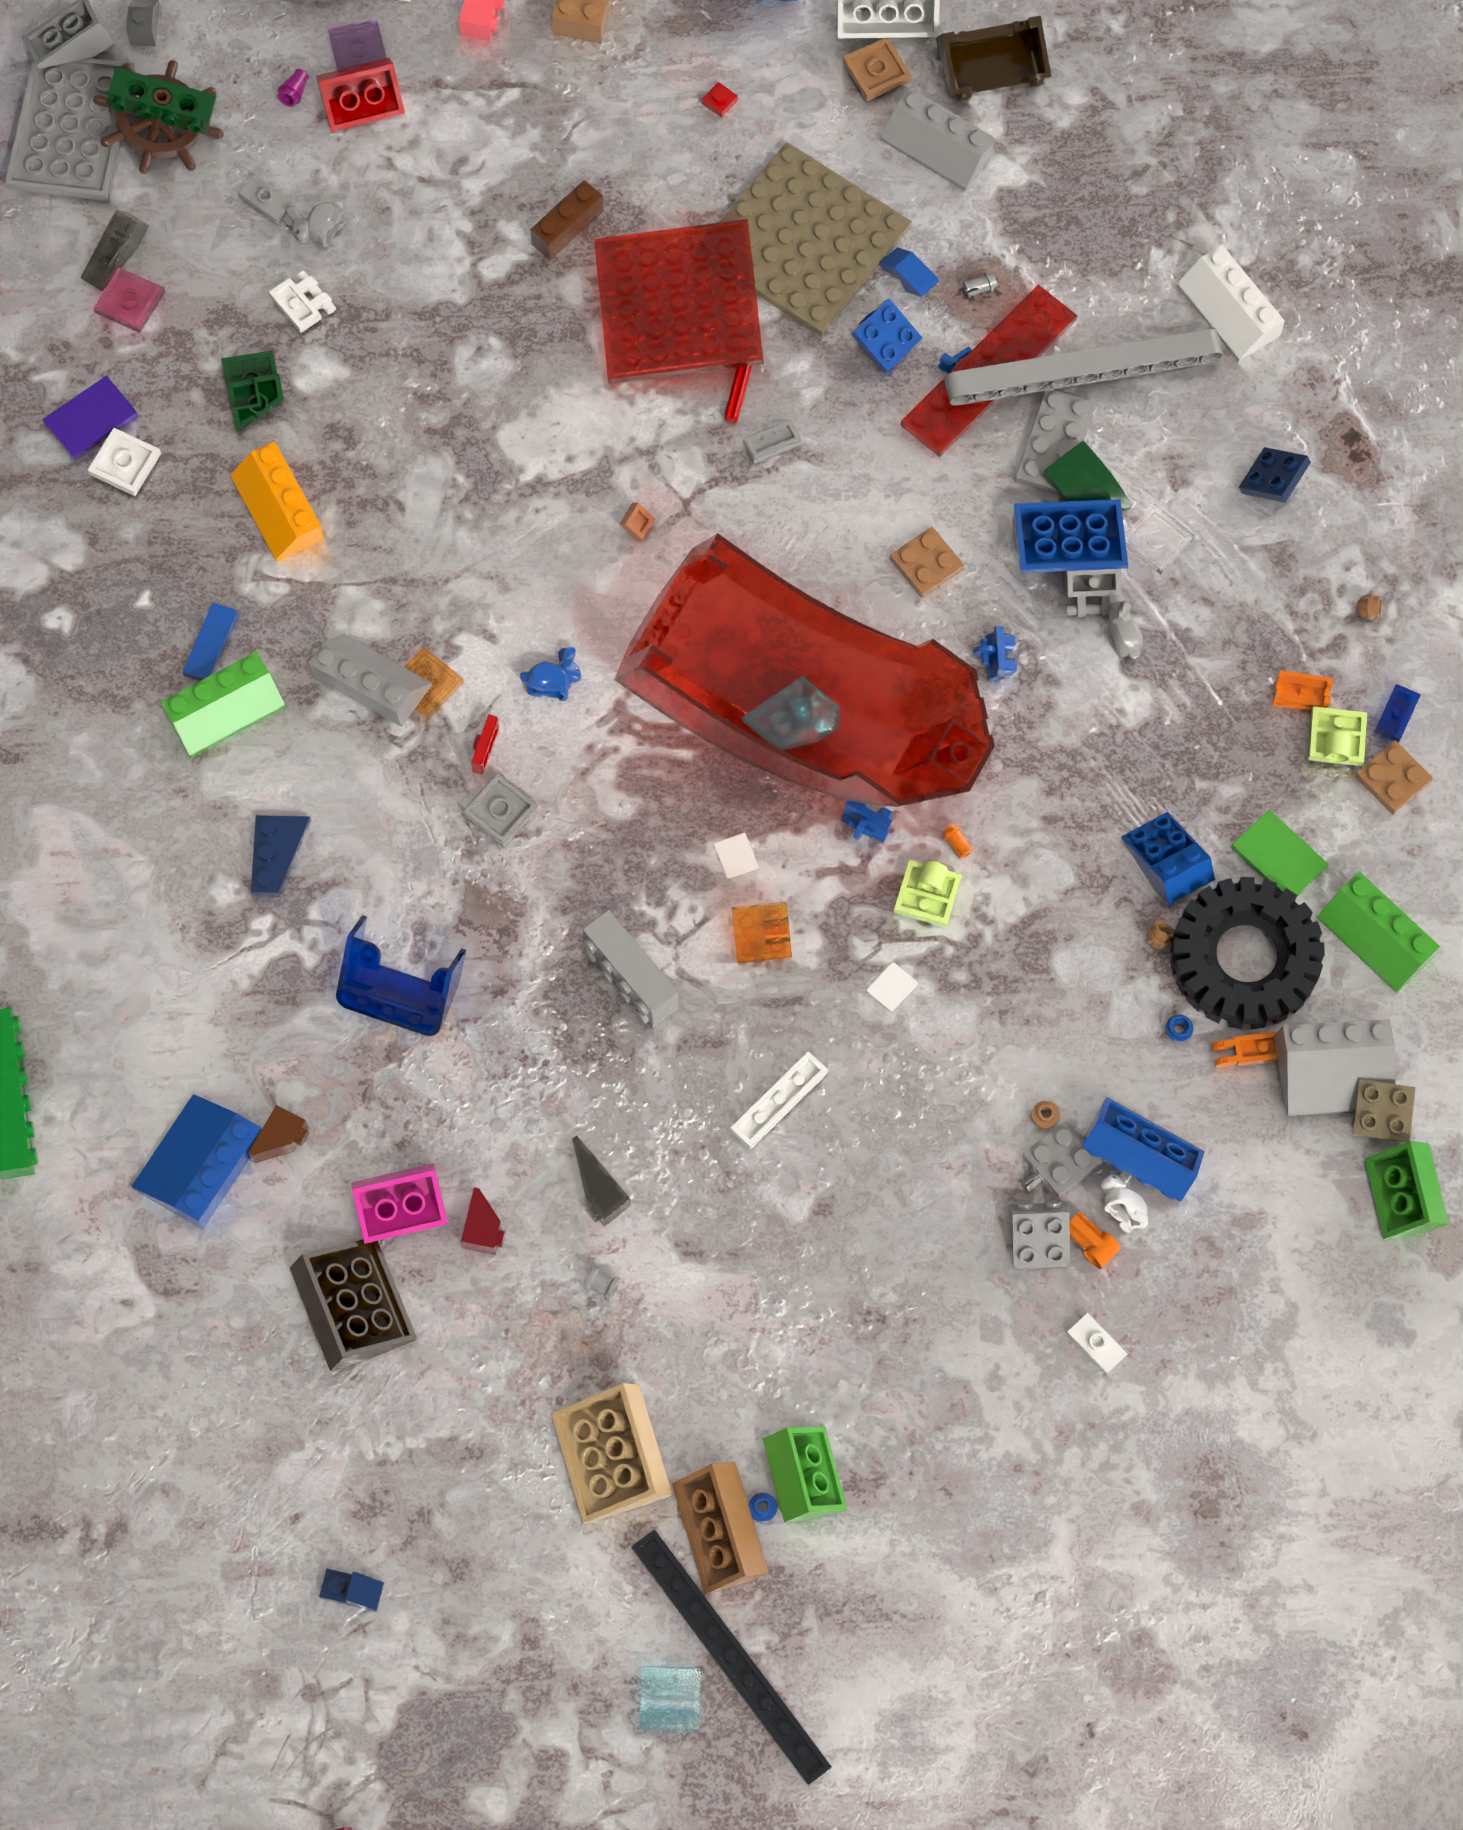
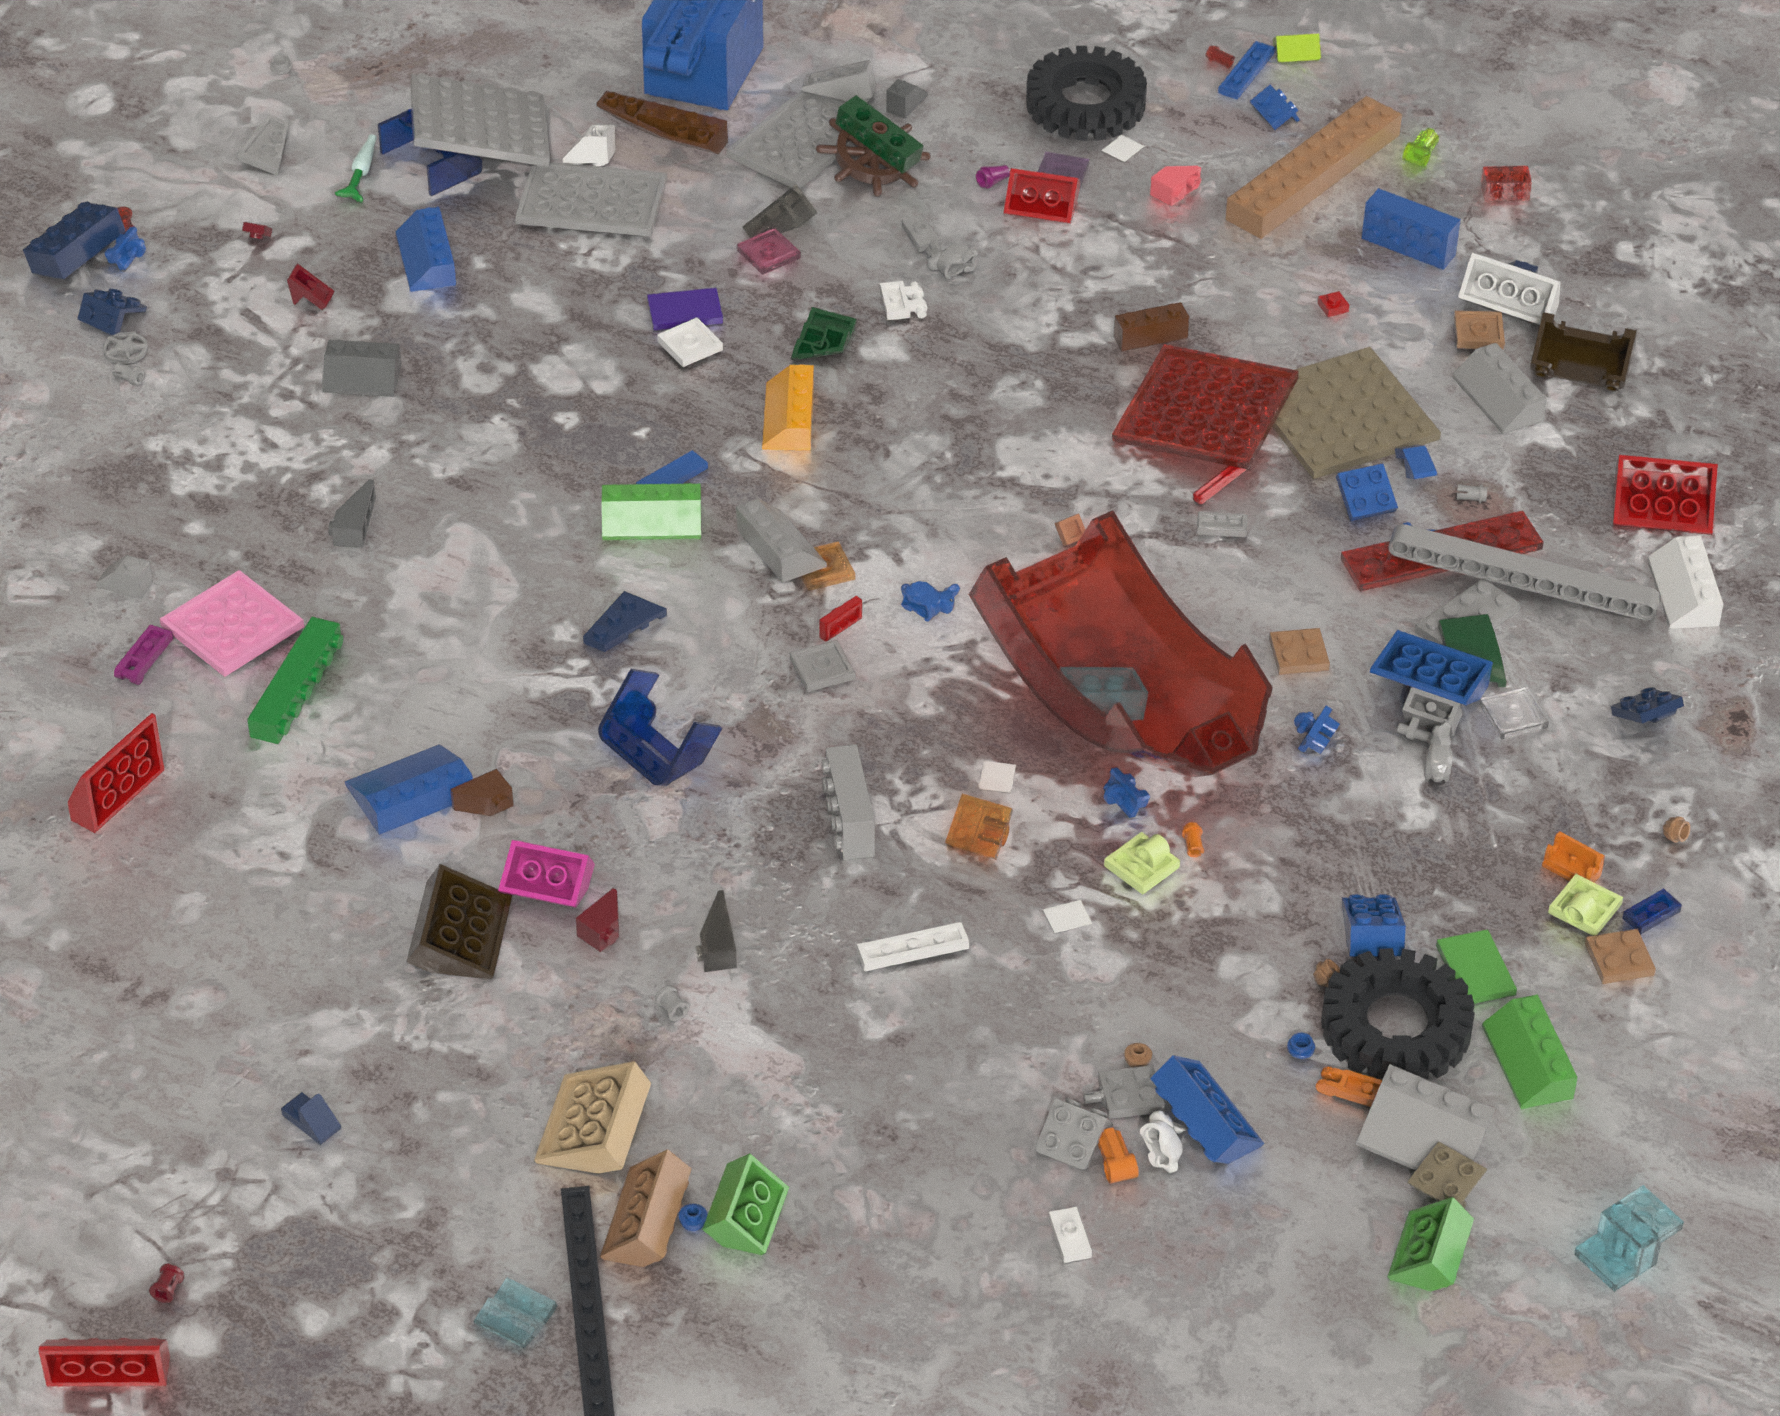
camera: 30 degrees right, 25 degrees down
none -> red slope [1613,455,1718,535]

